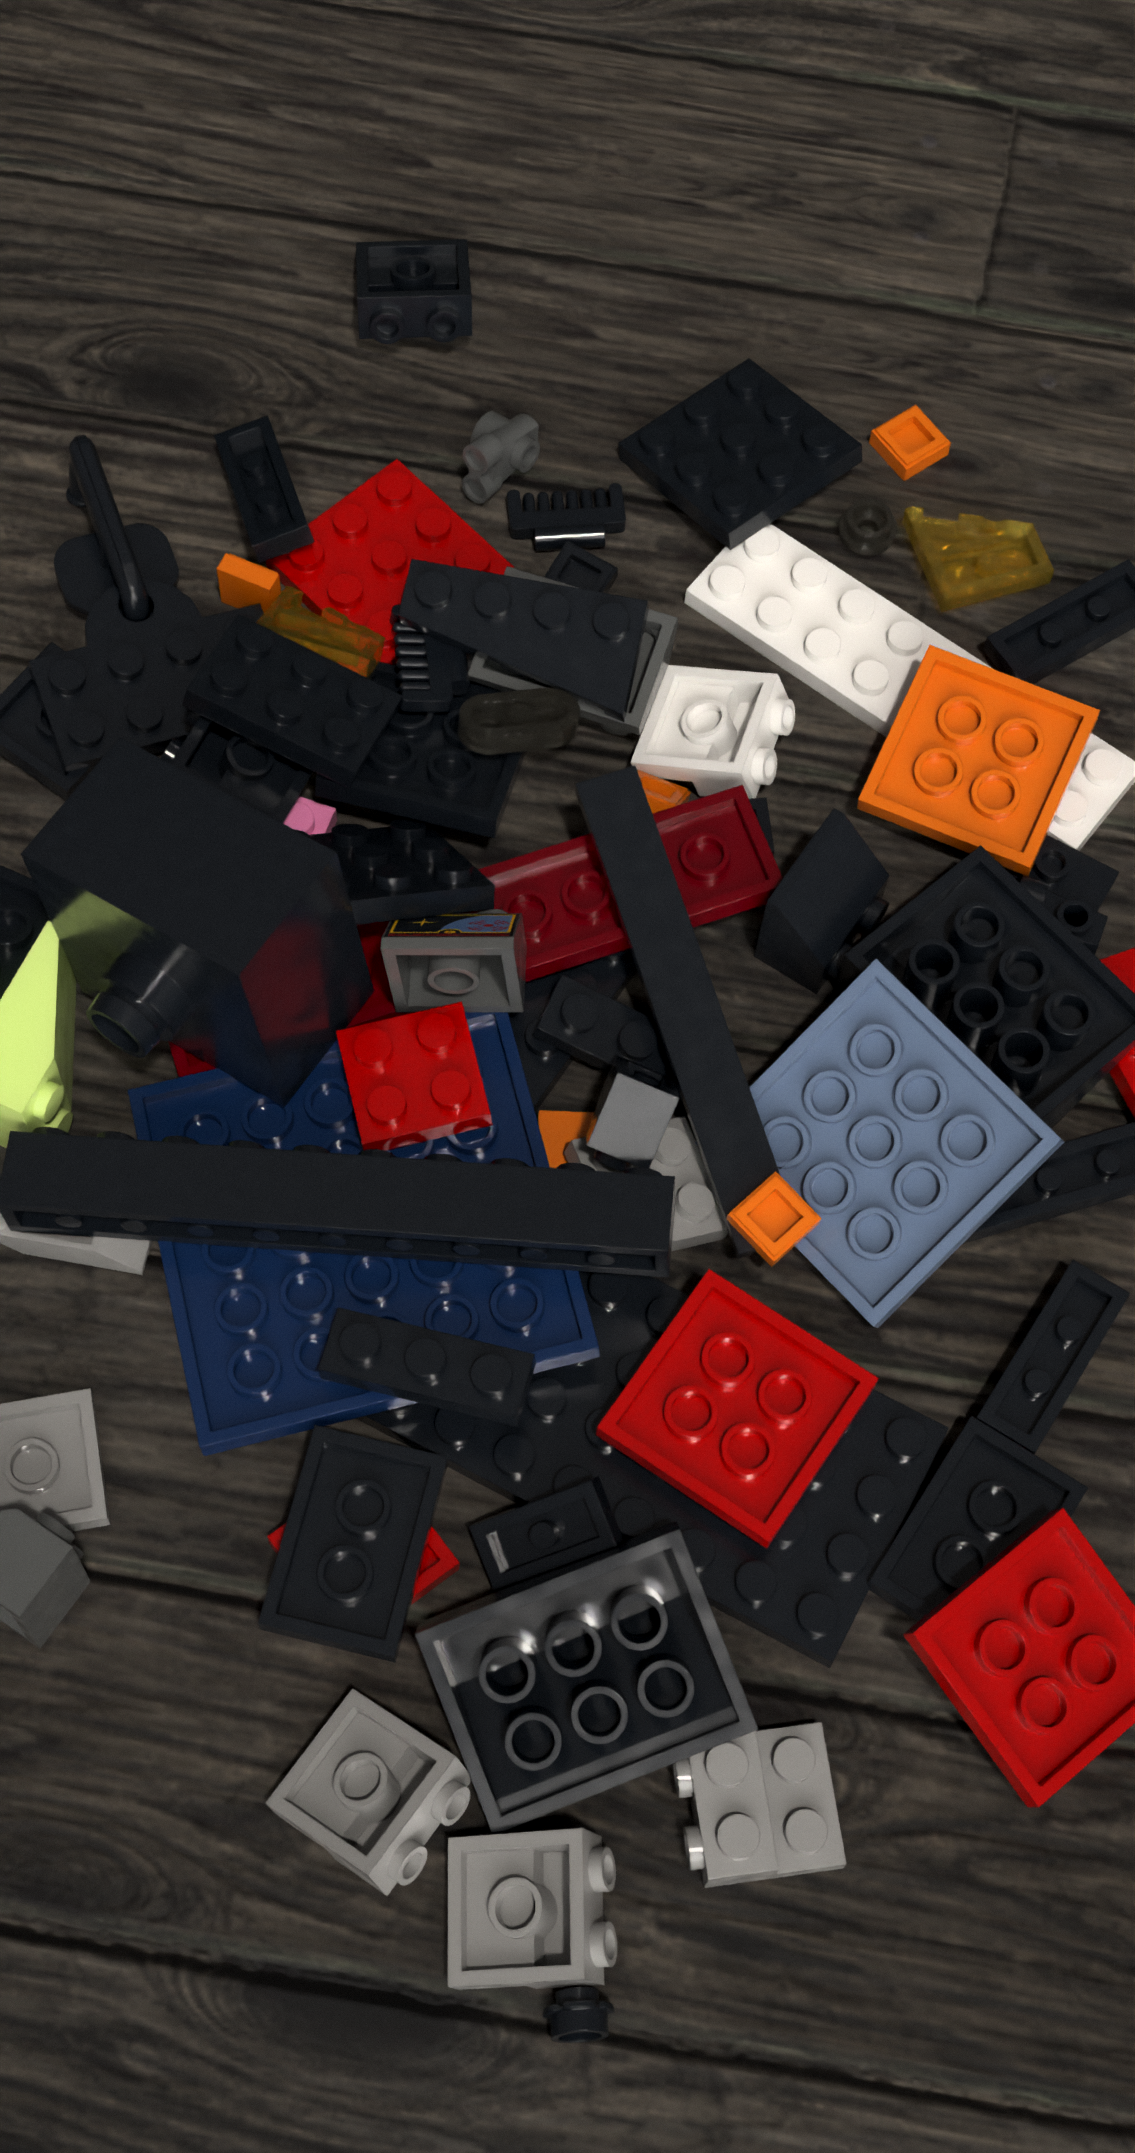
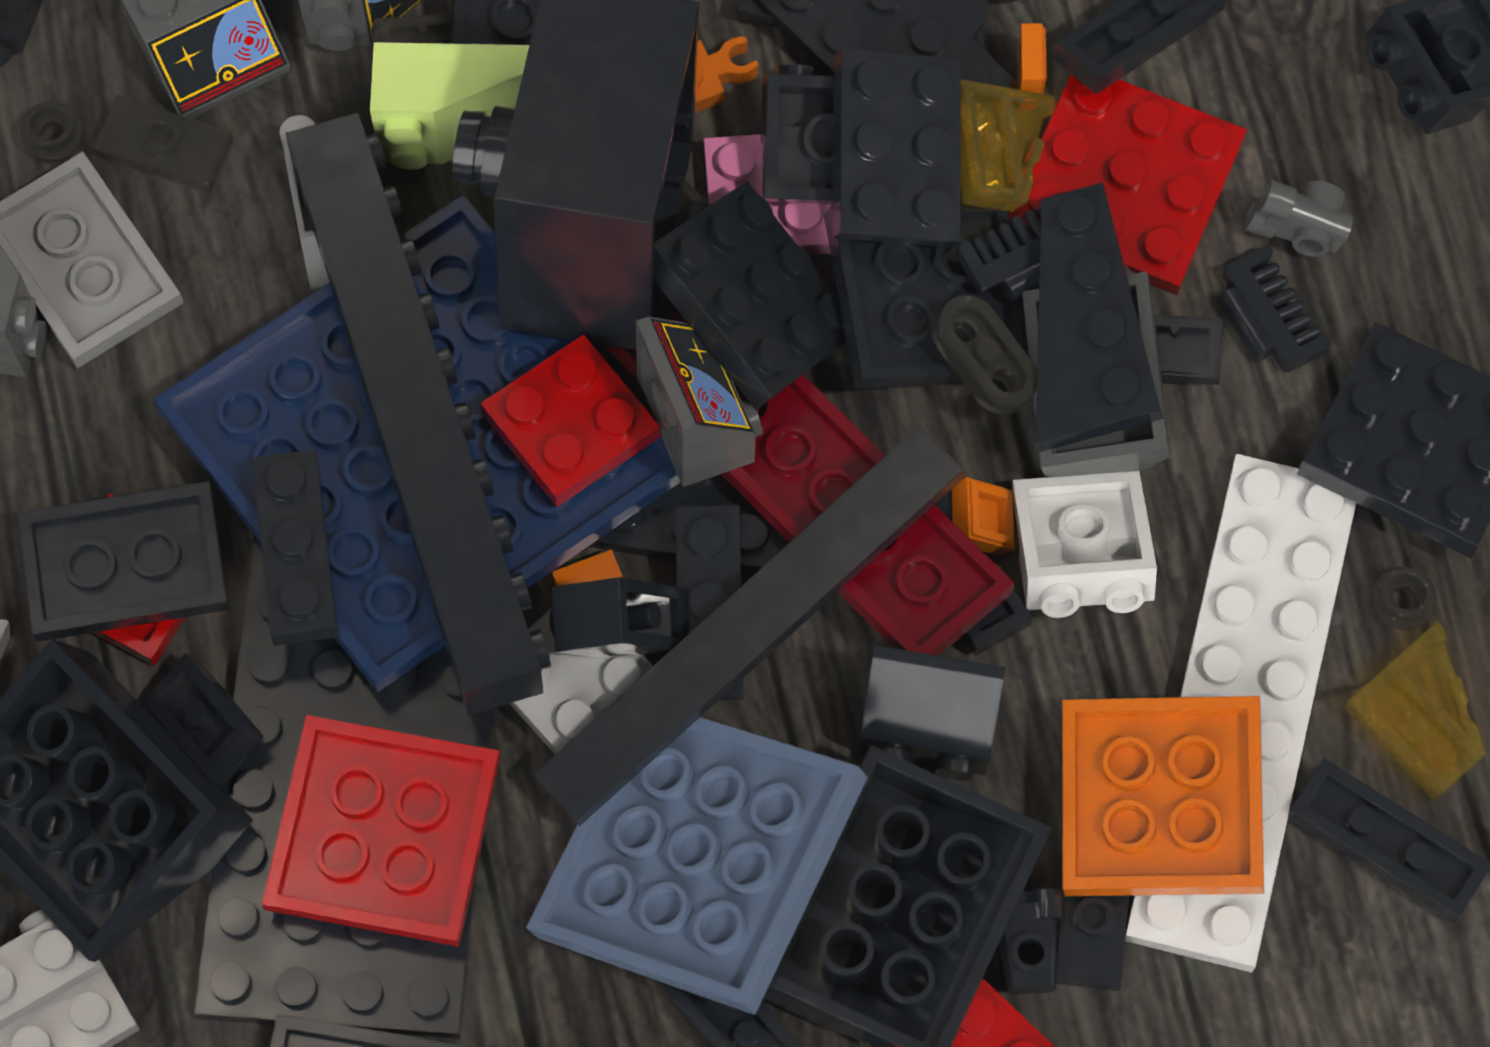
camera: 70 degrees right, 5 degrees up
orange tile [726,1171,822,1267] -> none

